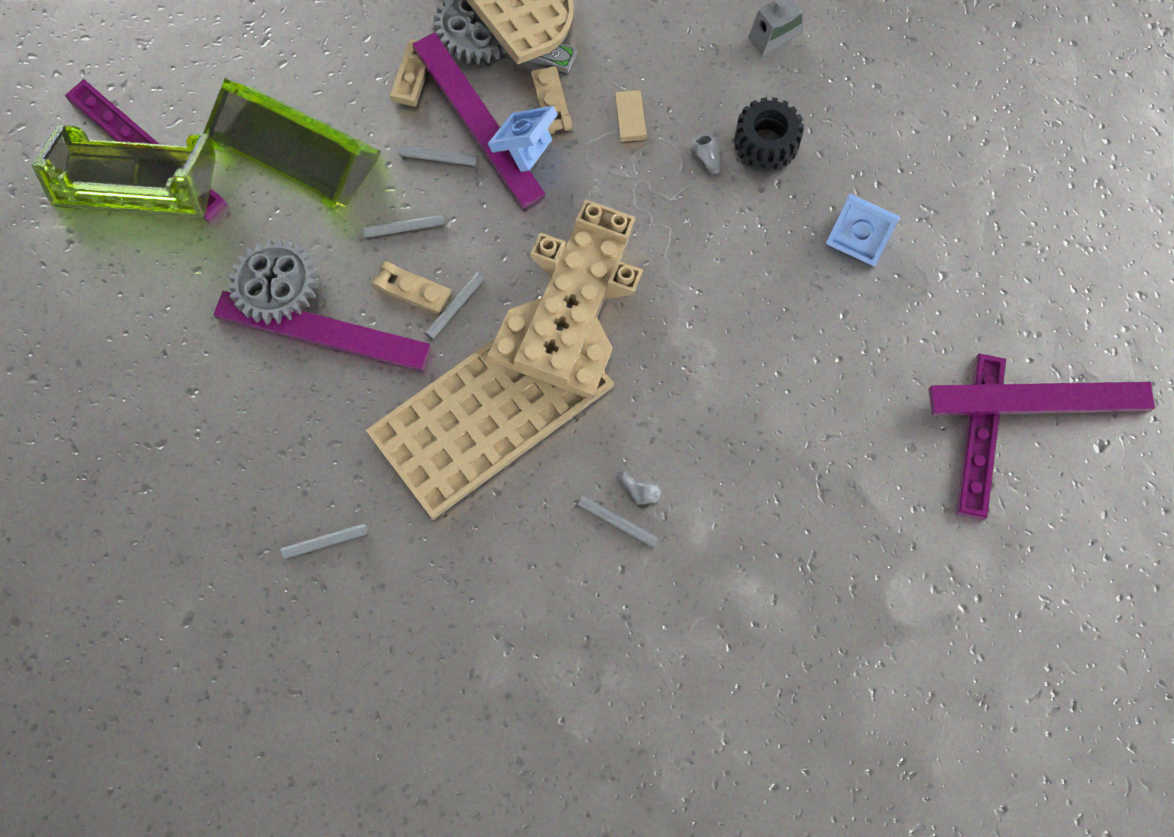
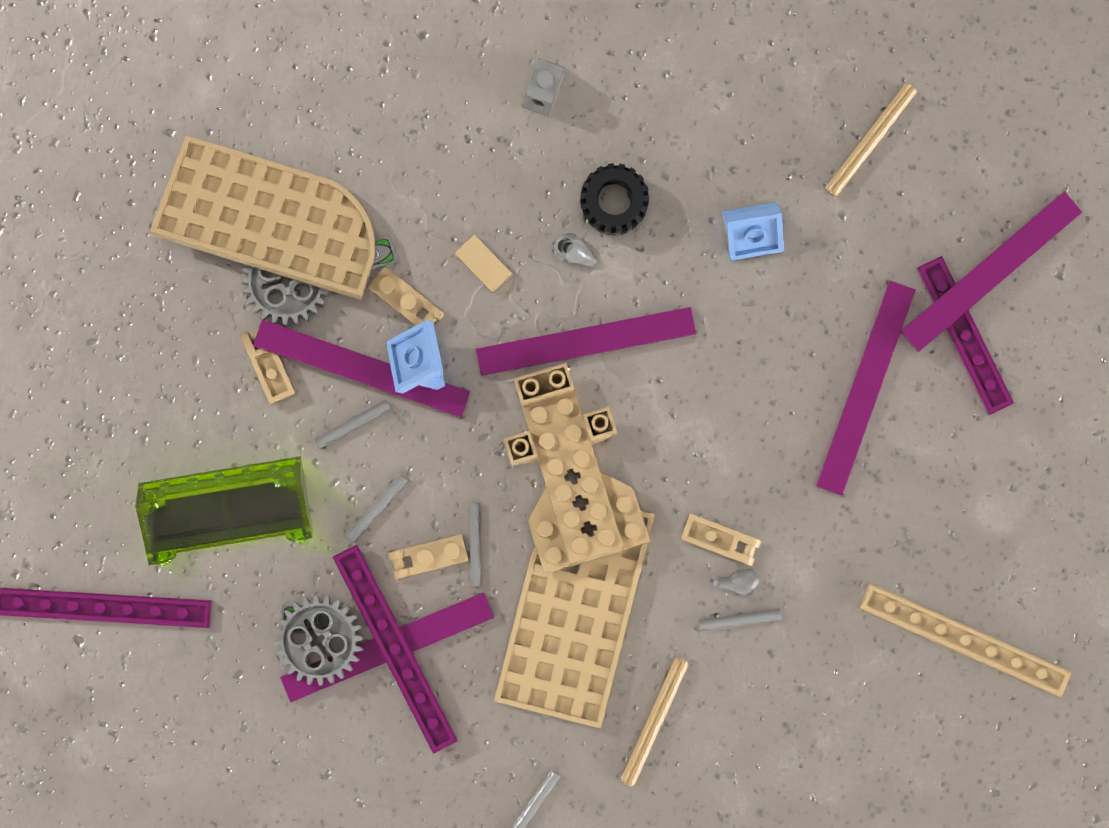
camera: 40 degrees left, 15 degrees up
windscreen [31,124,216,218] -> none
none -> magenta tile [332,544,458,754]
none -> magenta tile [476,307,696,376]
none -> tan axle [621,657,688,786]
none -> tan plate [680,513,761,566]
none -> magenta tile [816,280,916,496]
none -> tan axle [825,83,917,197]
none -> tan tile [859,583,1072,697]

